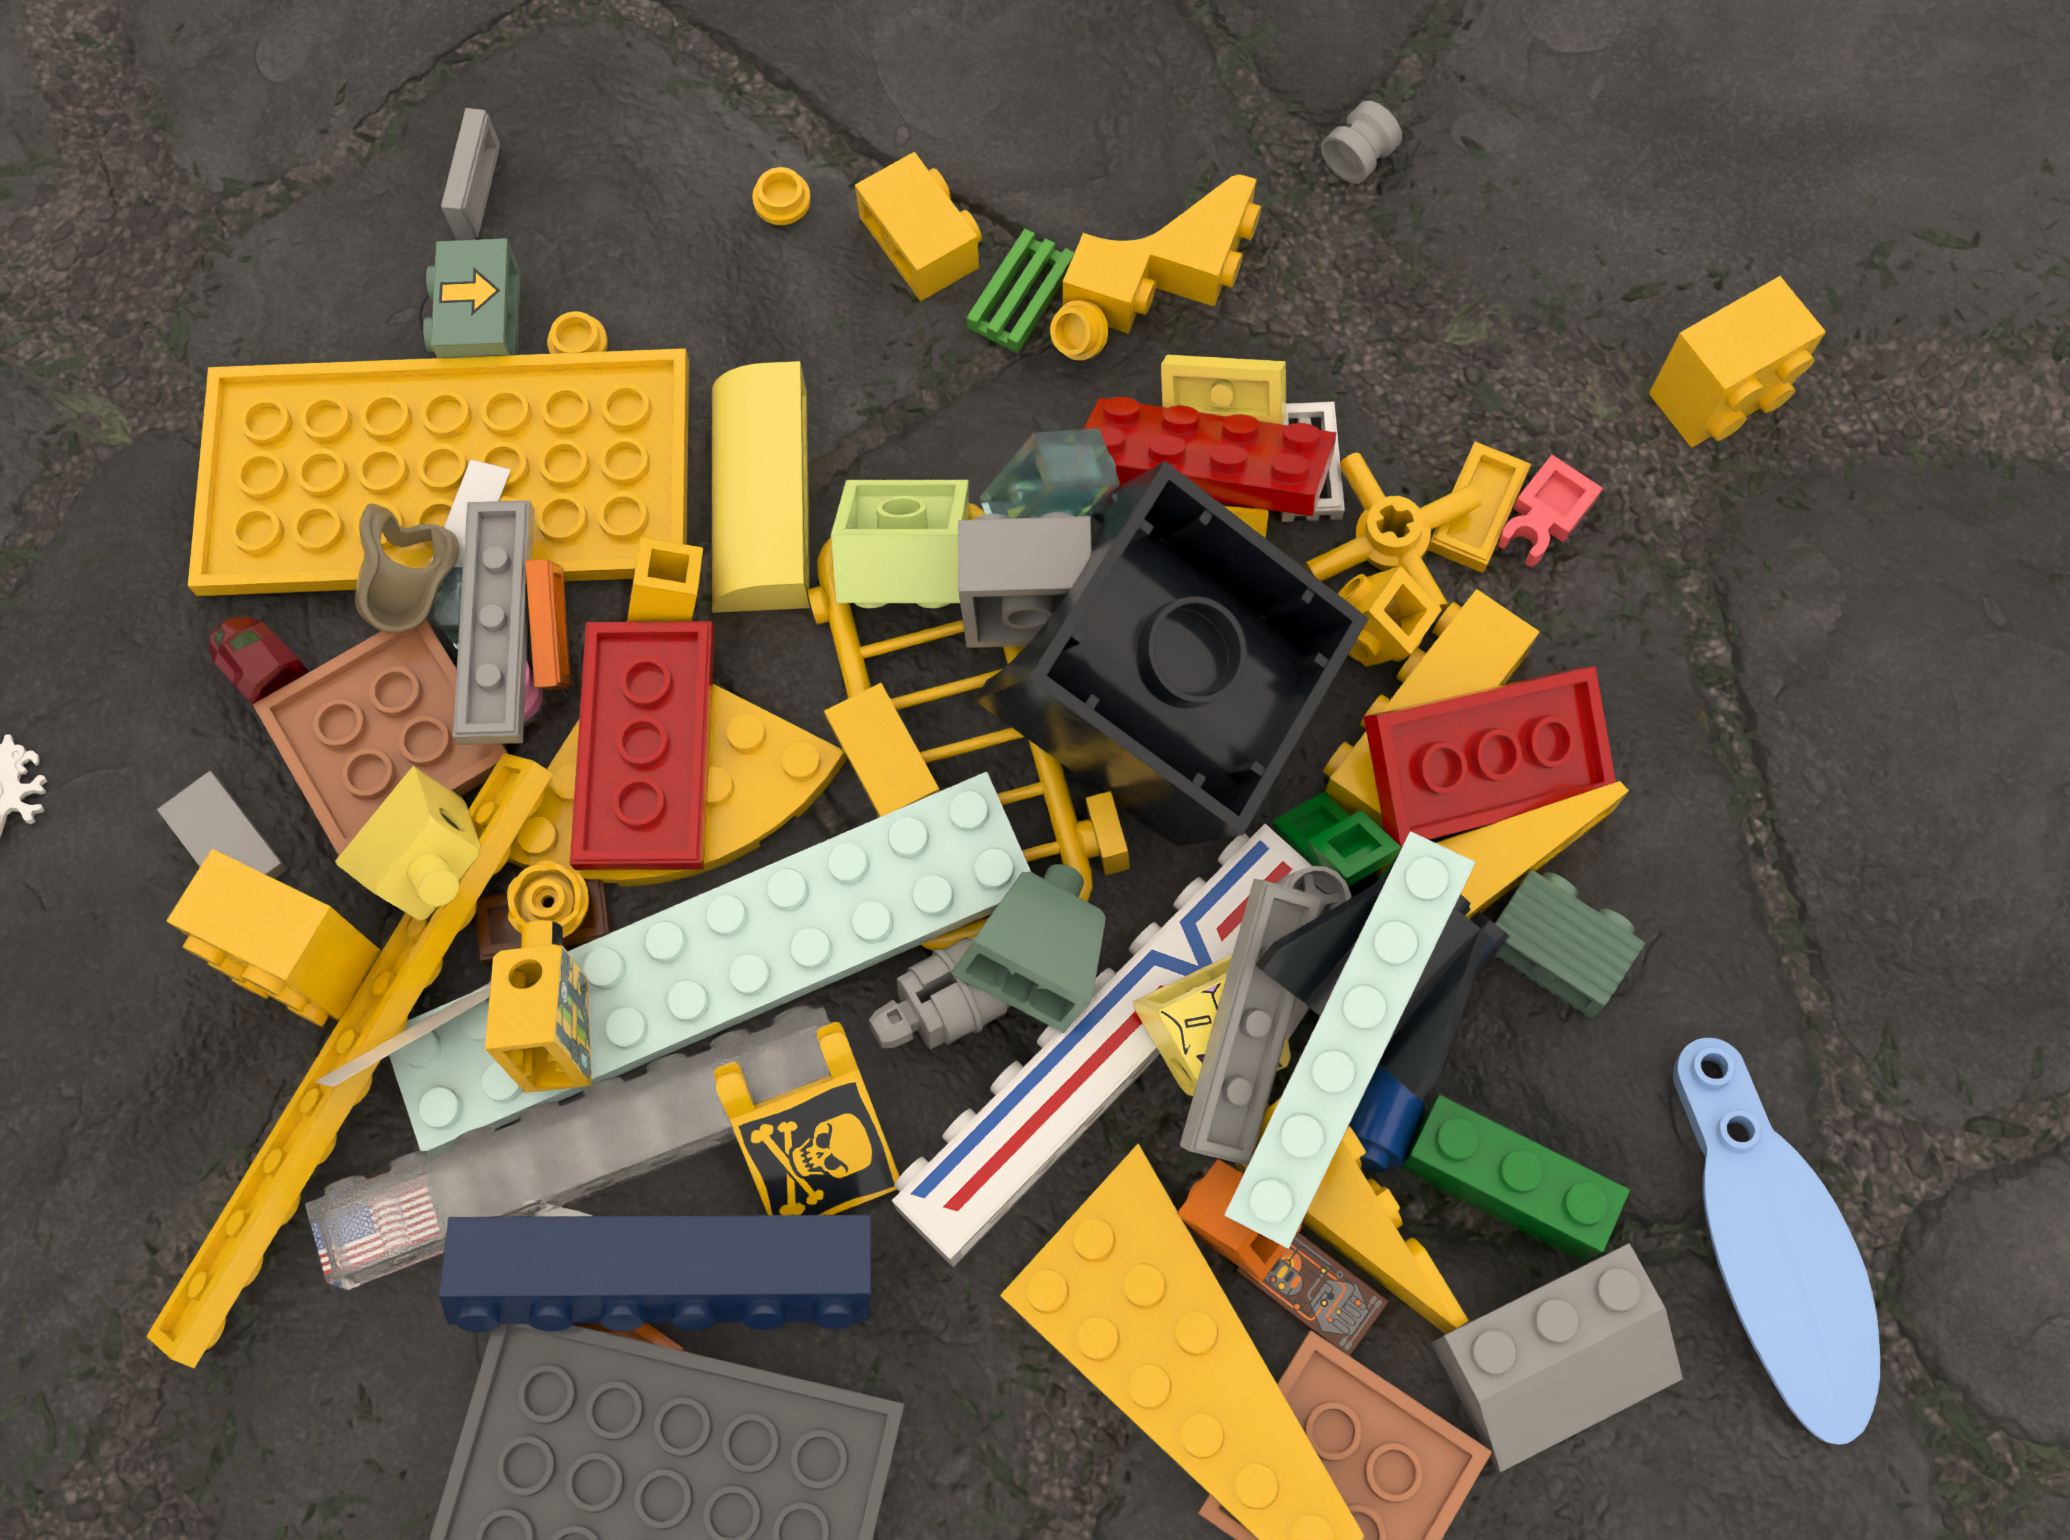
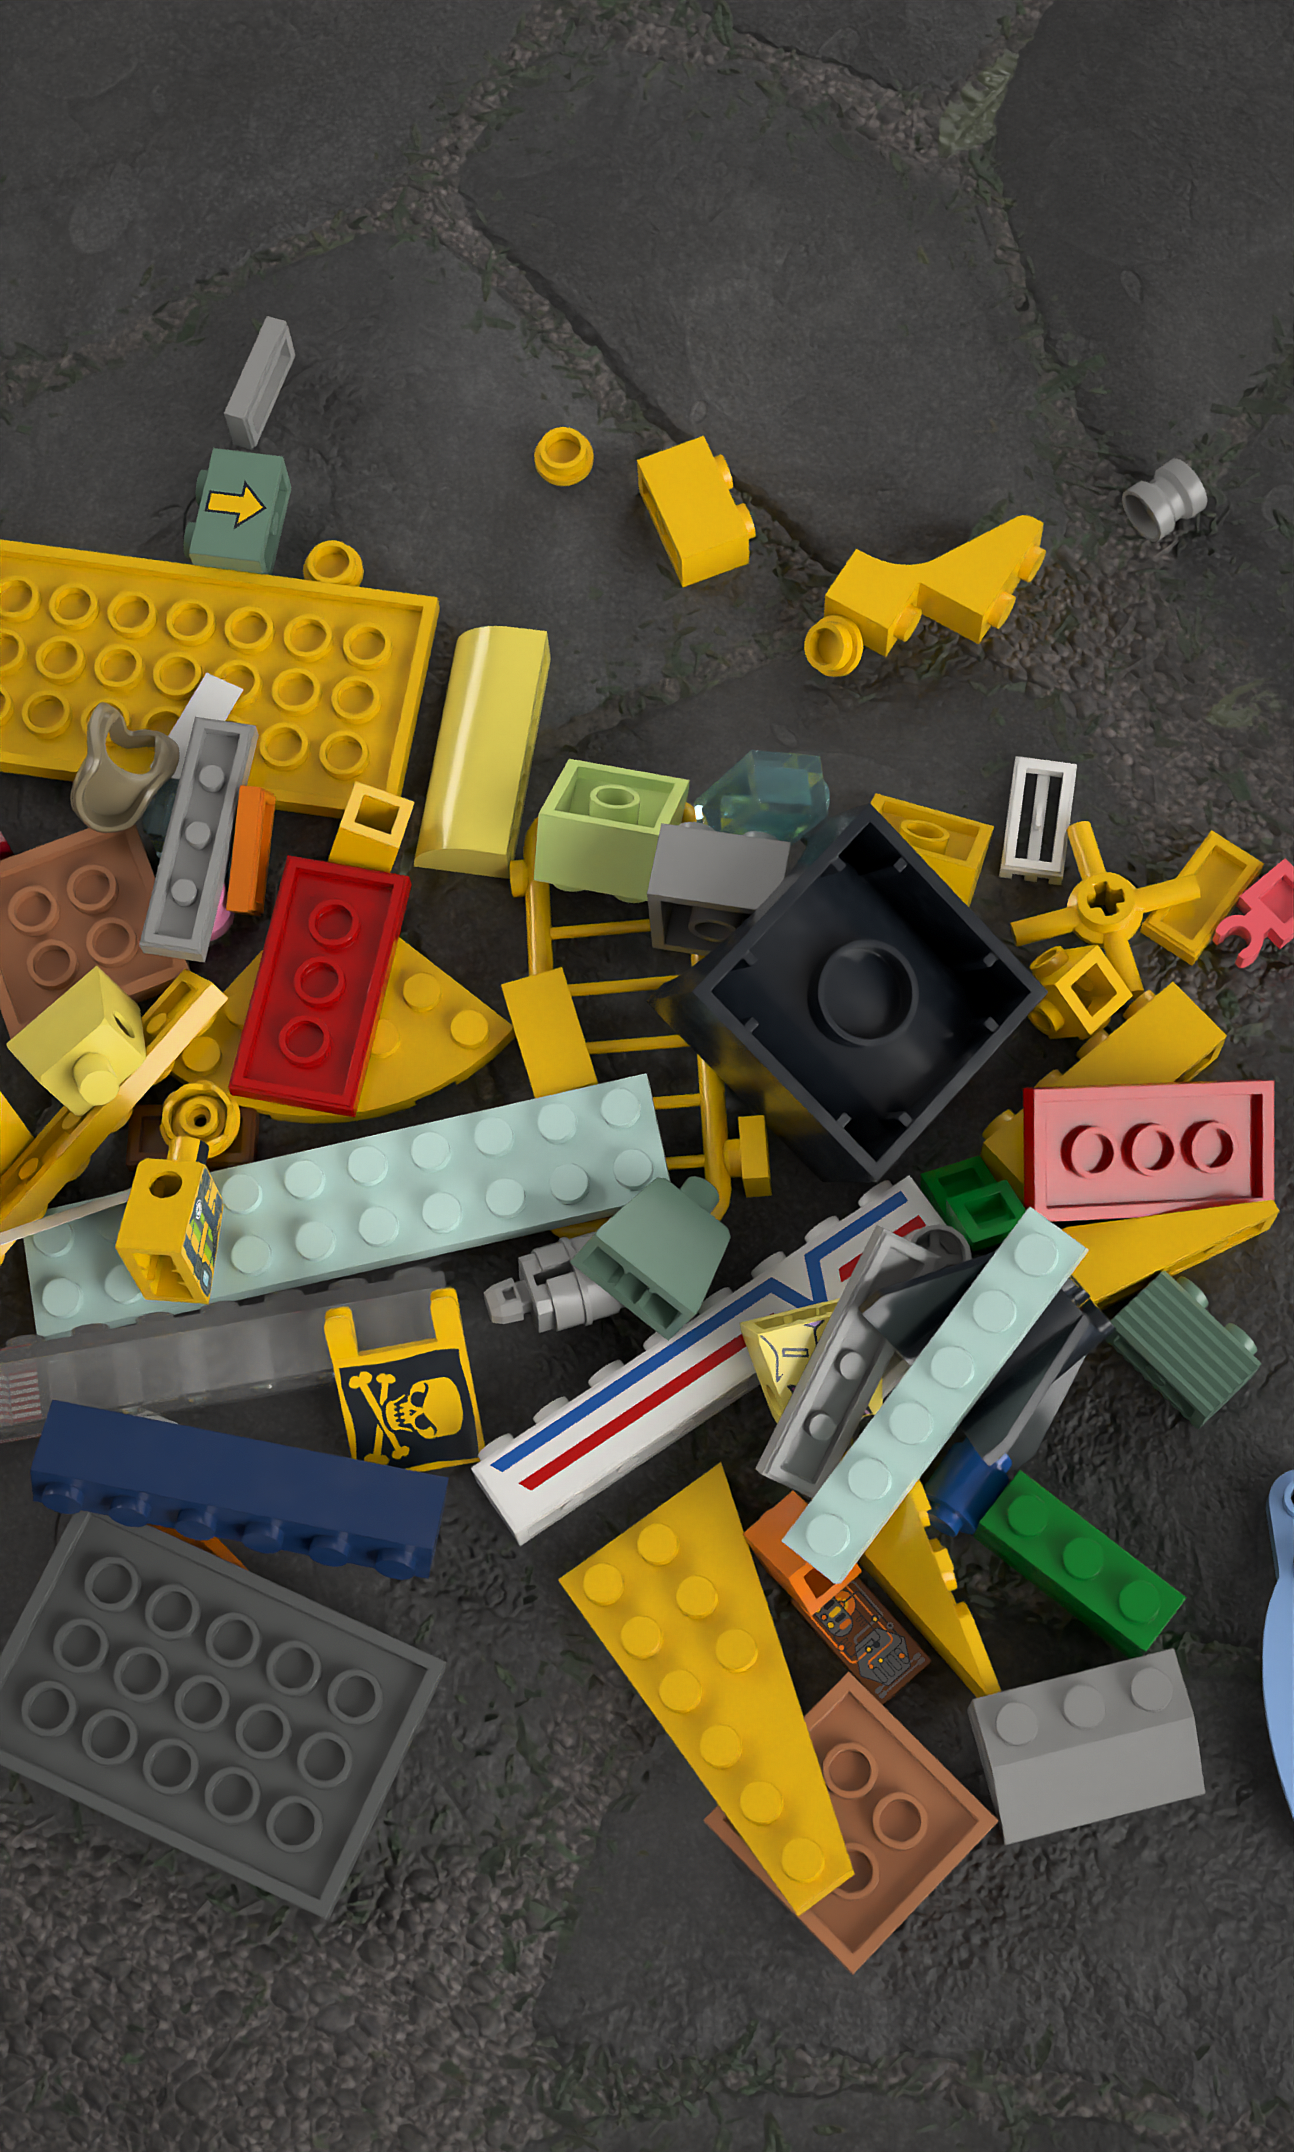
camera: 15 degrees right, 0 degrees up
bright green tile [966,229,1075,353] -> none
red plate [1068,397,1336,517] -> none
light yellow tile [1161,355,1286,425] -> none

